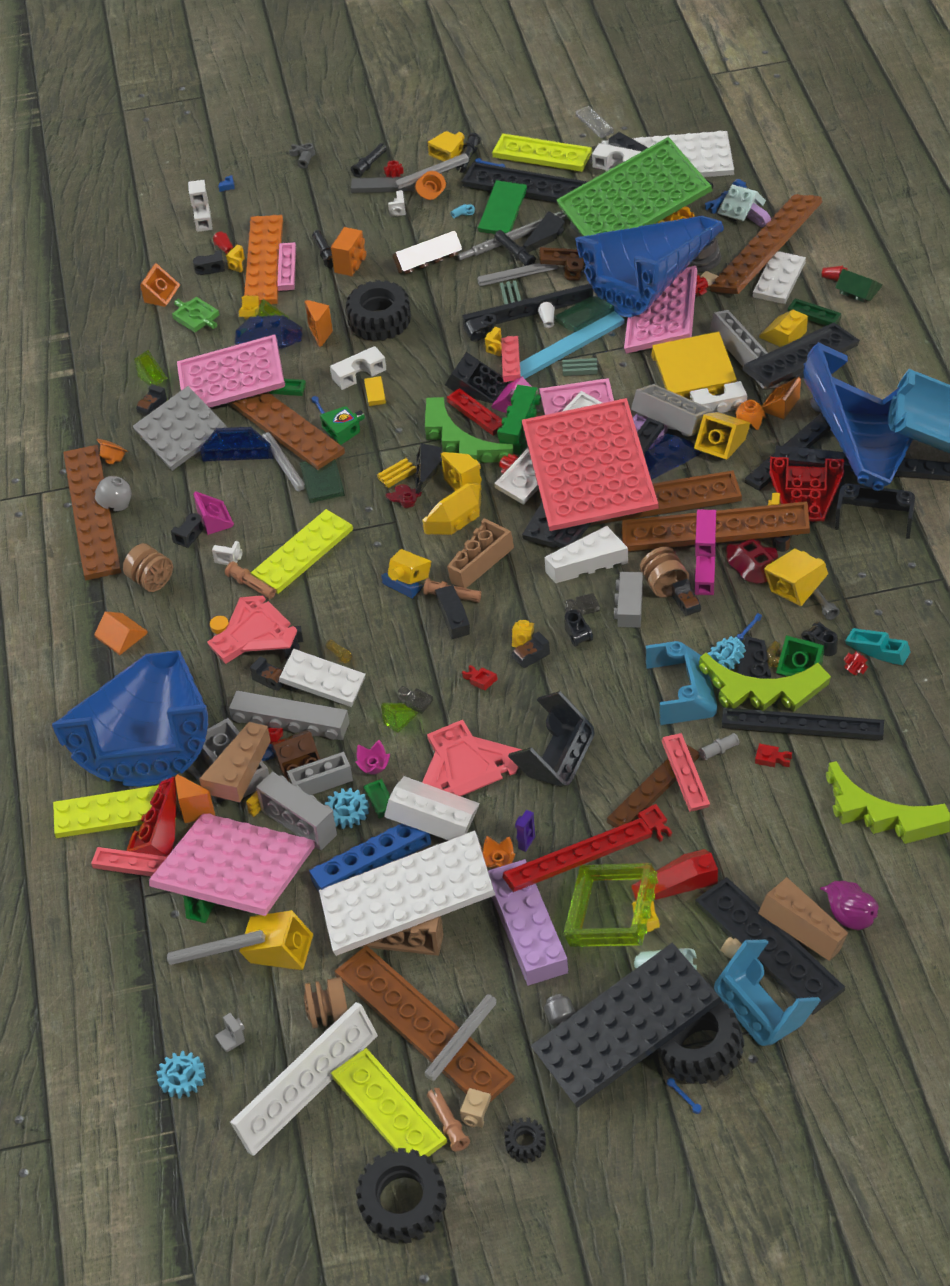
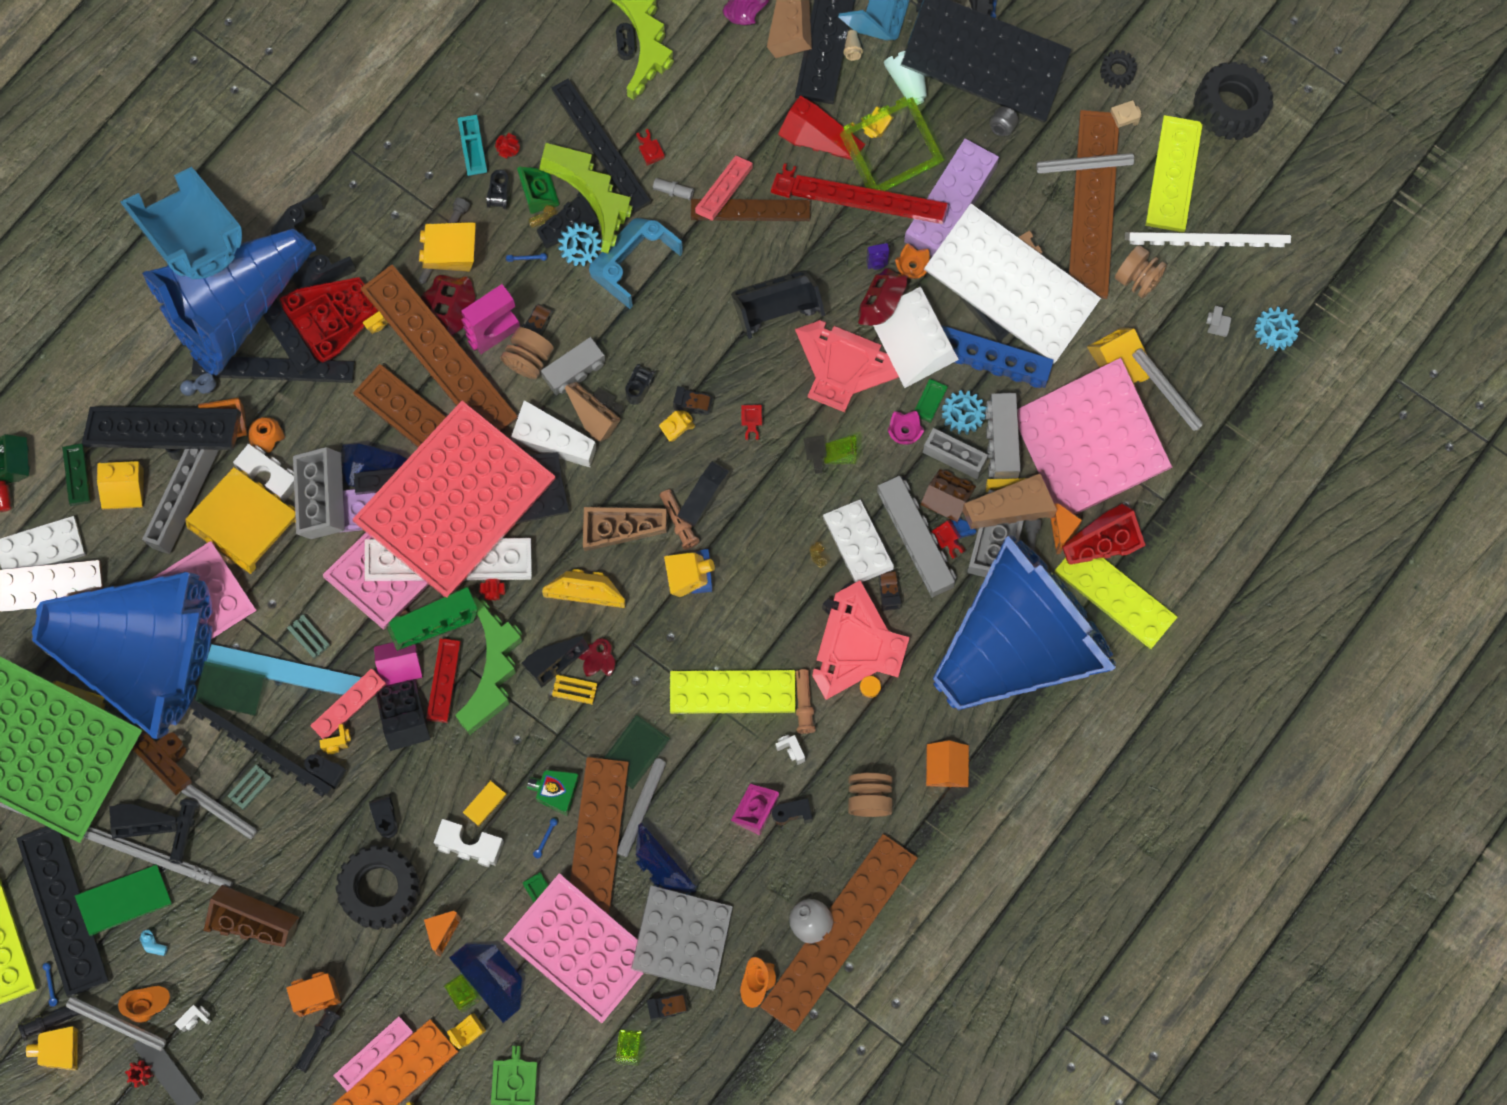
camera: 135 degrees left, 25 degrees up
coral plate [91,847,167,877] -> none
nougat pin [427,1088,470,1152] -> none
yellow slope [441,452,482,491] -> none
white cone [538,302,555,328] -> none
yellow slope [694,412,750,459] -> none
none -> black piece [369,795,398,839]
none -> medium nougat slope [565,382,621,441]
none -> black beam [616,23,635,60]
none -> dark red piece [858,268,907,326]

